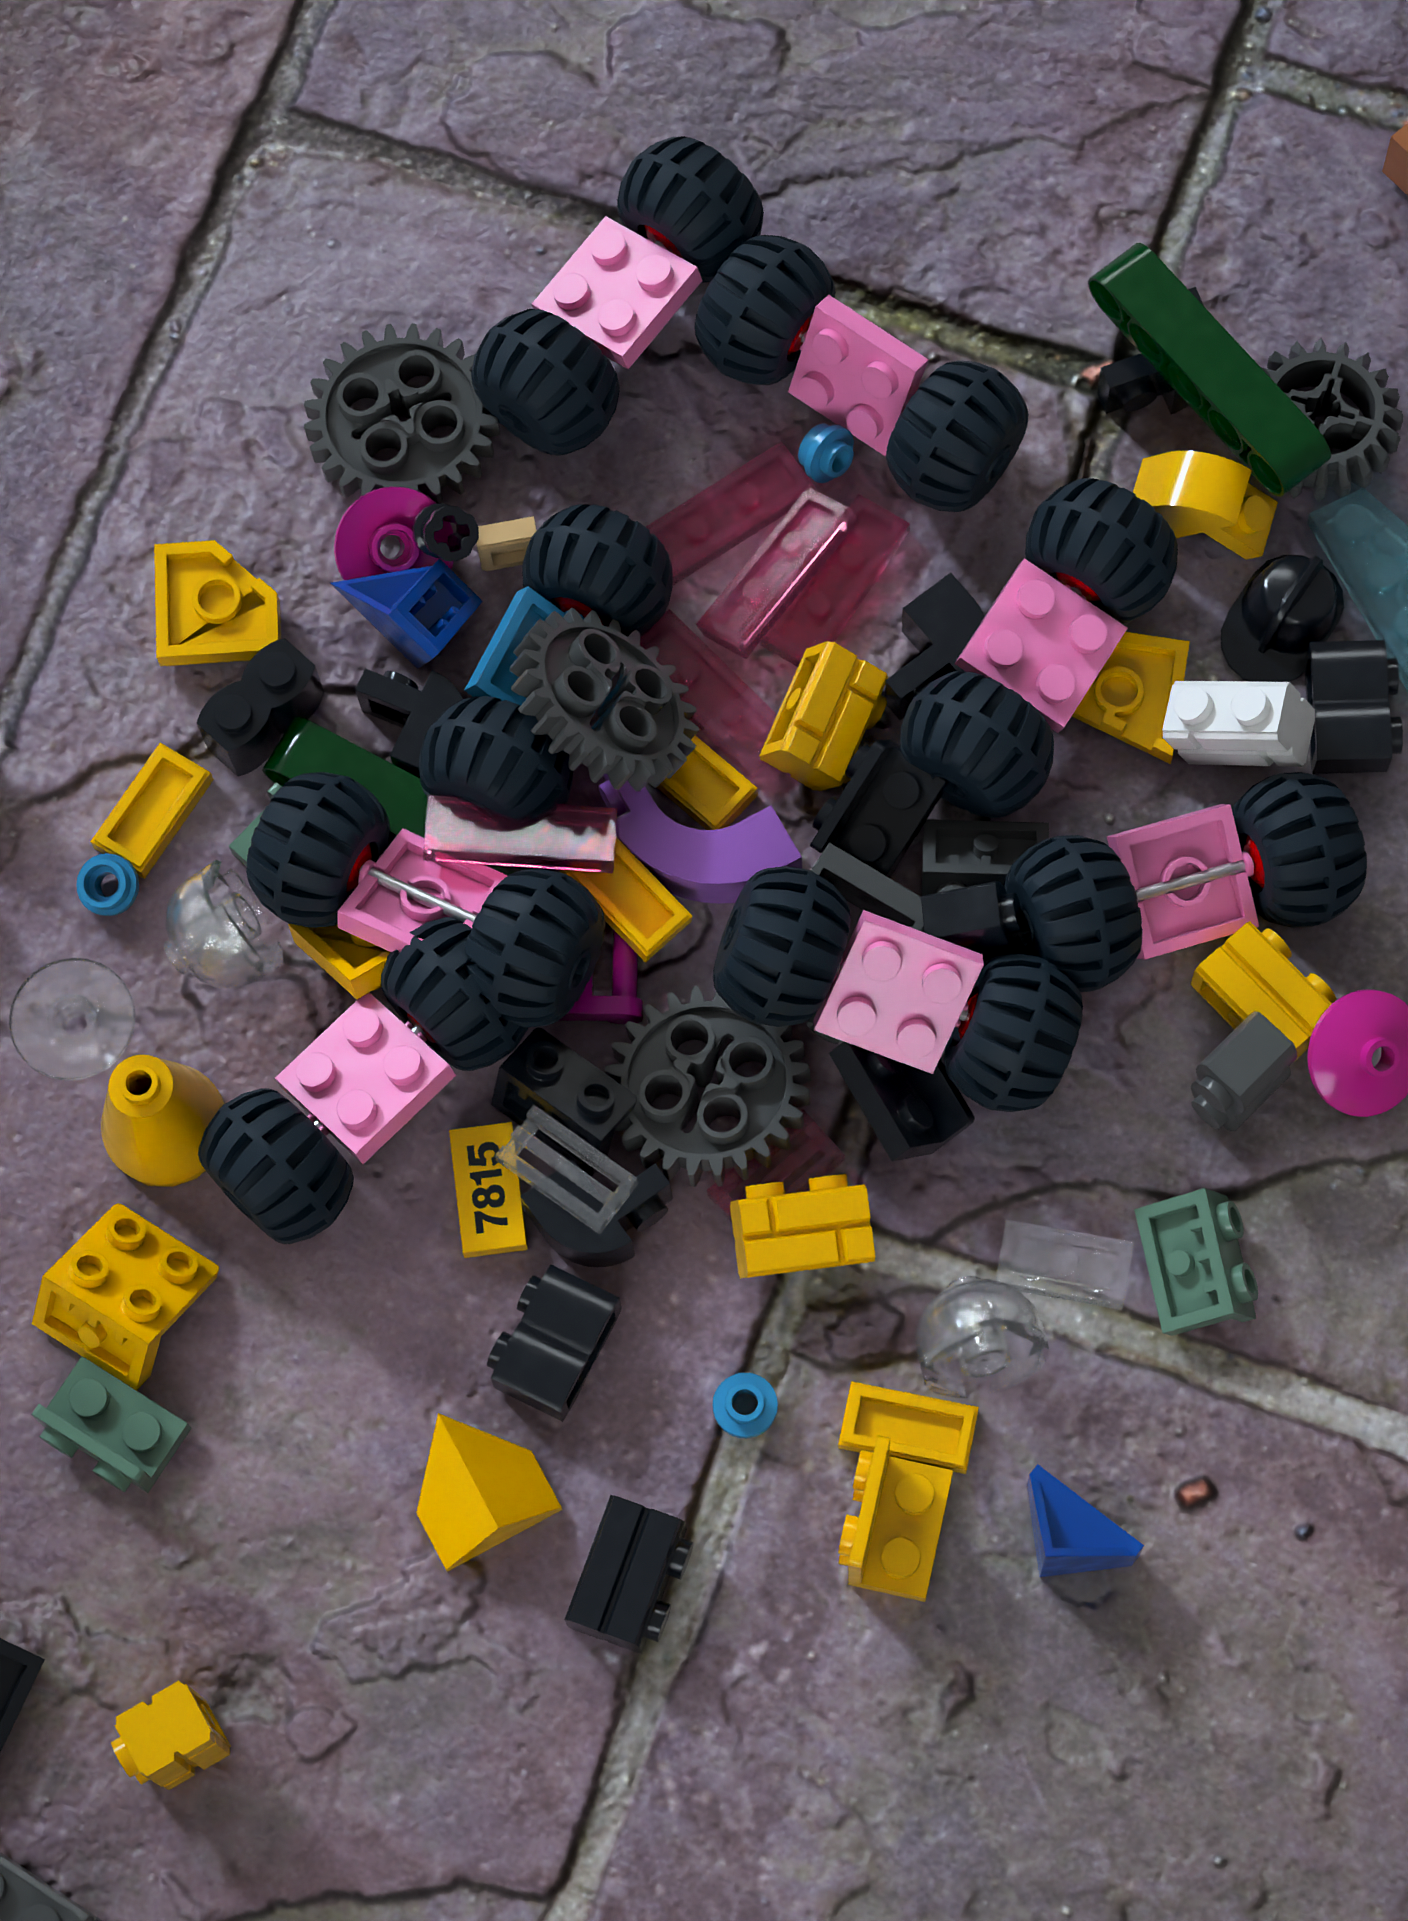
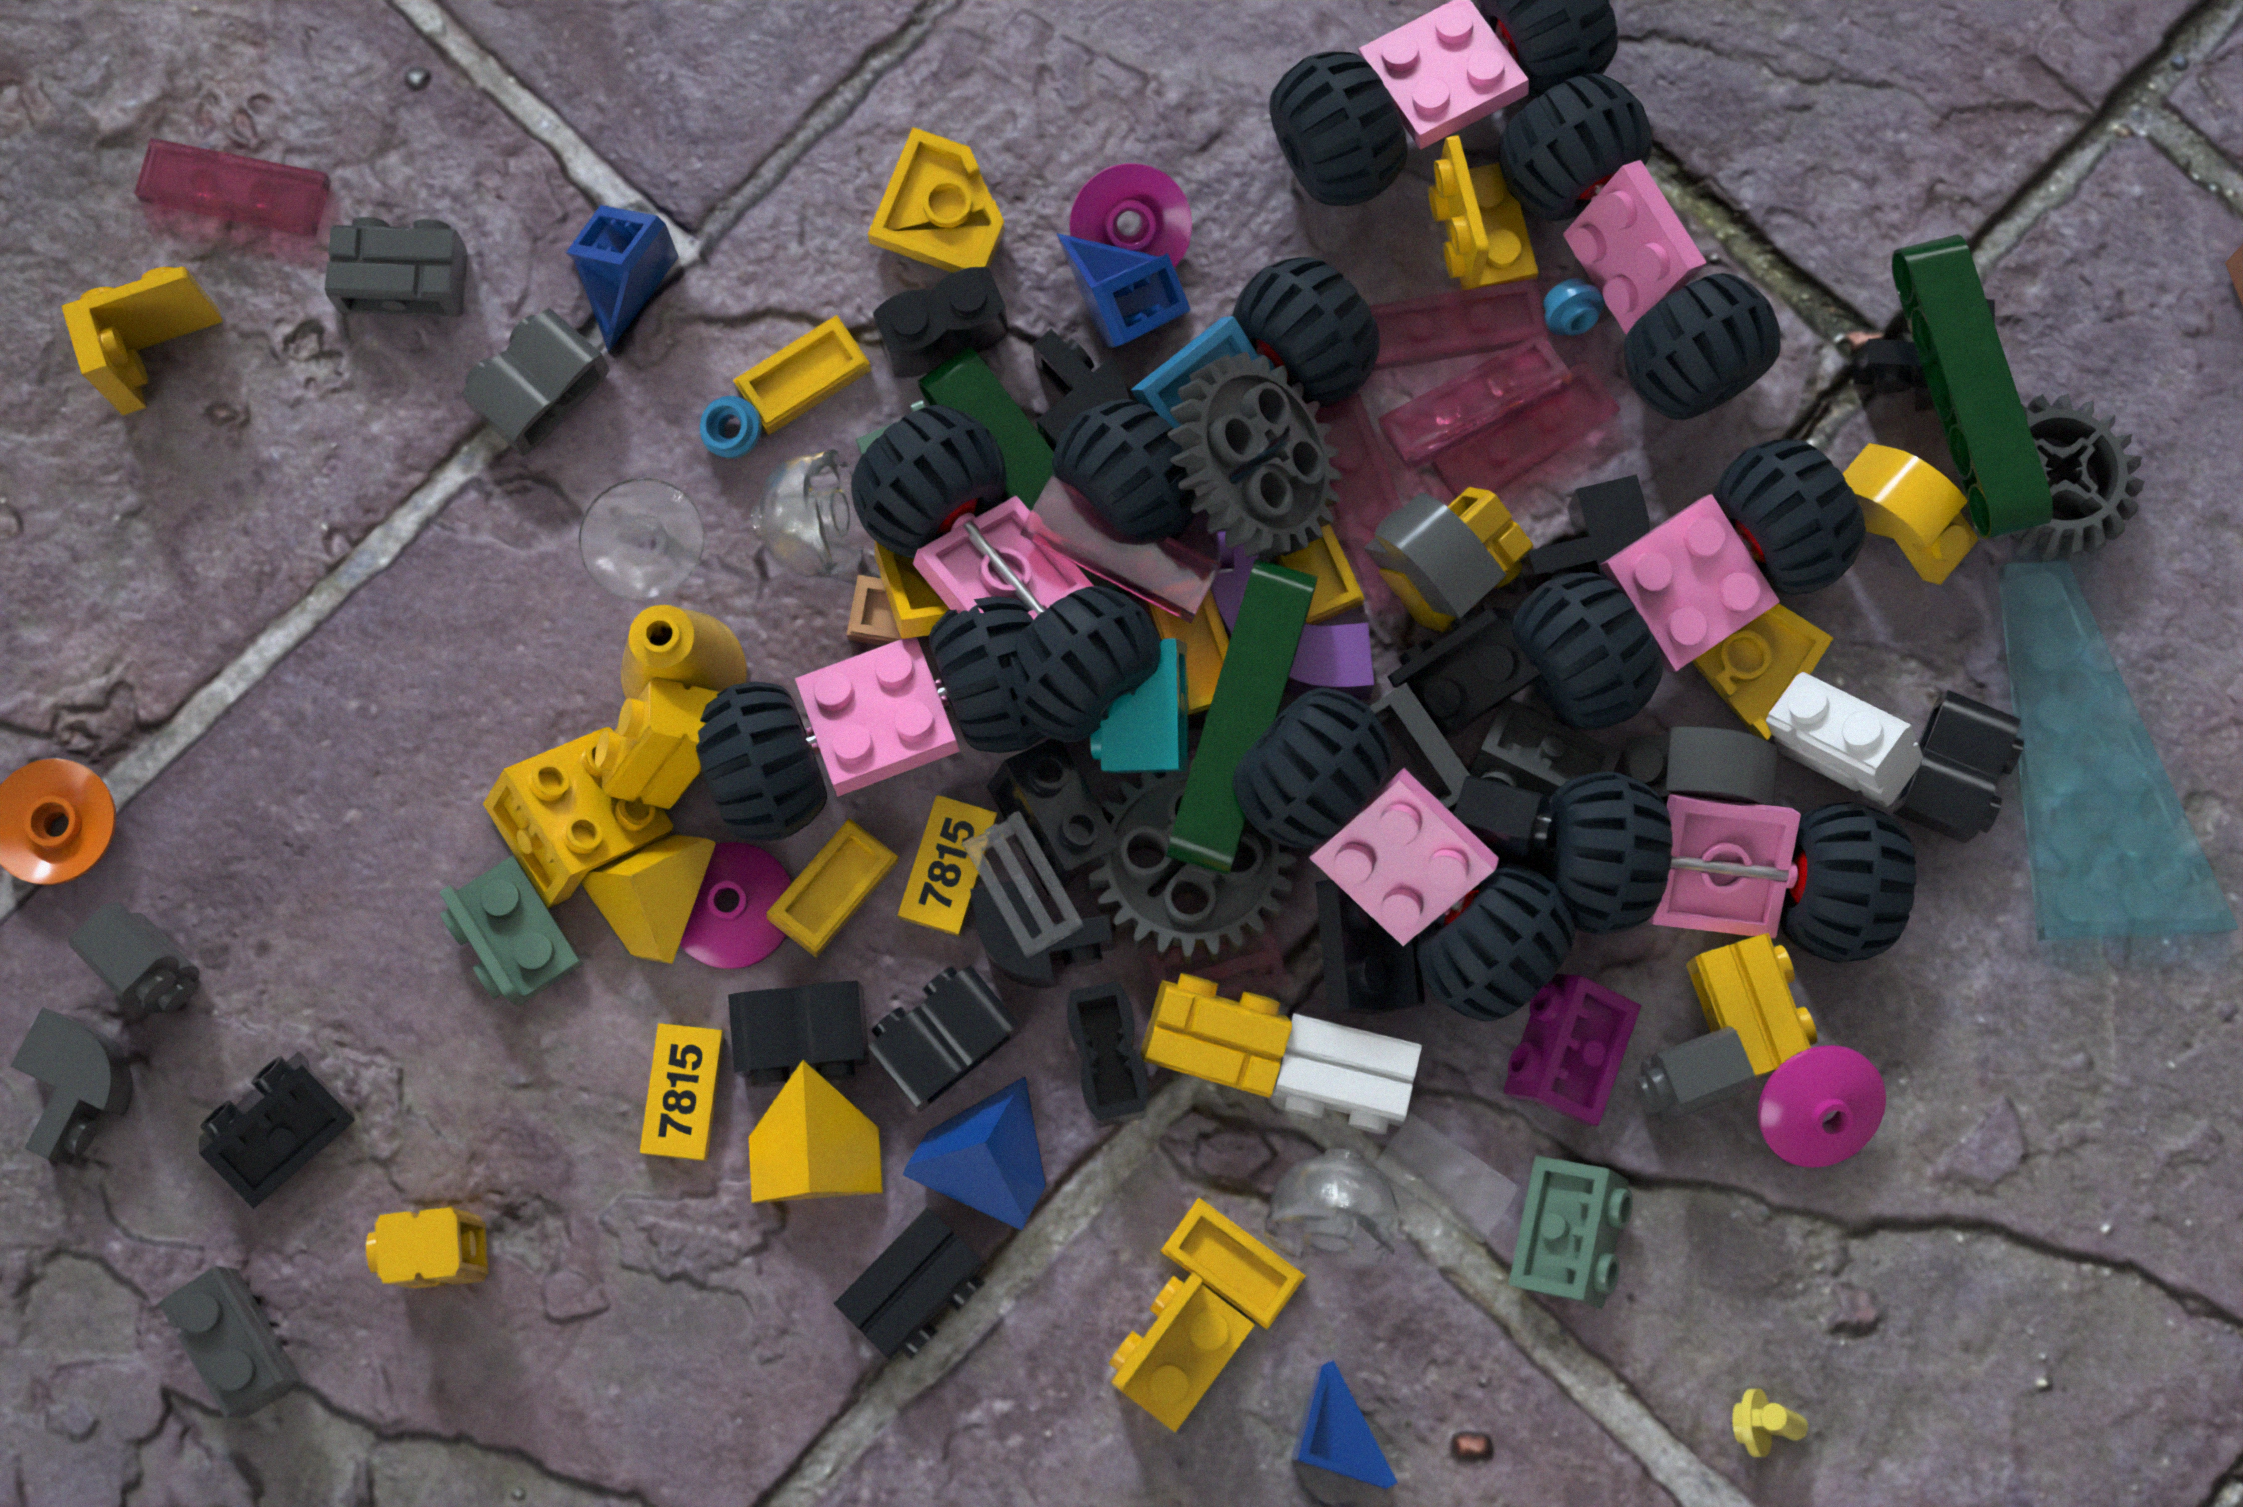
camera: 20 degrees right, 5 degrees up
dark grey gear [304,323,500,503] -> none
black bush [412,503,479,561] -> none
tan tile [476,516,537,571] -> none
dark azure plate [713,1373,778,1439] -> none
black piece [1221,555,1344,682] -> none
none -> yellow slope [580,835,716,964]
none -> yellow brick [595,677,719,809]
none -> yellow tile [639,1023,725,1162]
none -> dark pink dish [680,842,792,969]
none -> black brick [728,981,870,1088]
none -> yellow tile [766,818,899,958]
none -> light nougat tile [847,575,901,646]
none -> blue slope [903,1076,1046,1230]
none -> black brick [1067,981,1148,1128]
none -> teal slope [1090,638,1189,774]
none -> dark green beam [1166,559,1318,875]
none -> white brick [1273,1014,1422,1134]
none -> dark grey brick [1364,492,1506,618]
none -> yellow bracket [1428,135,1539,297]
none -> magenta bracket [1503,974,1642,1127]
none -> dark grey brick [1624,727,1777,806]

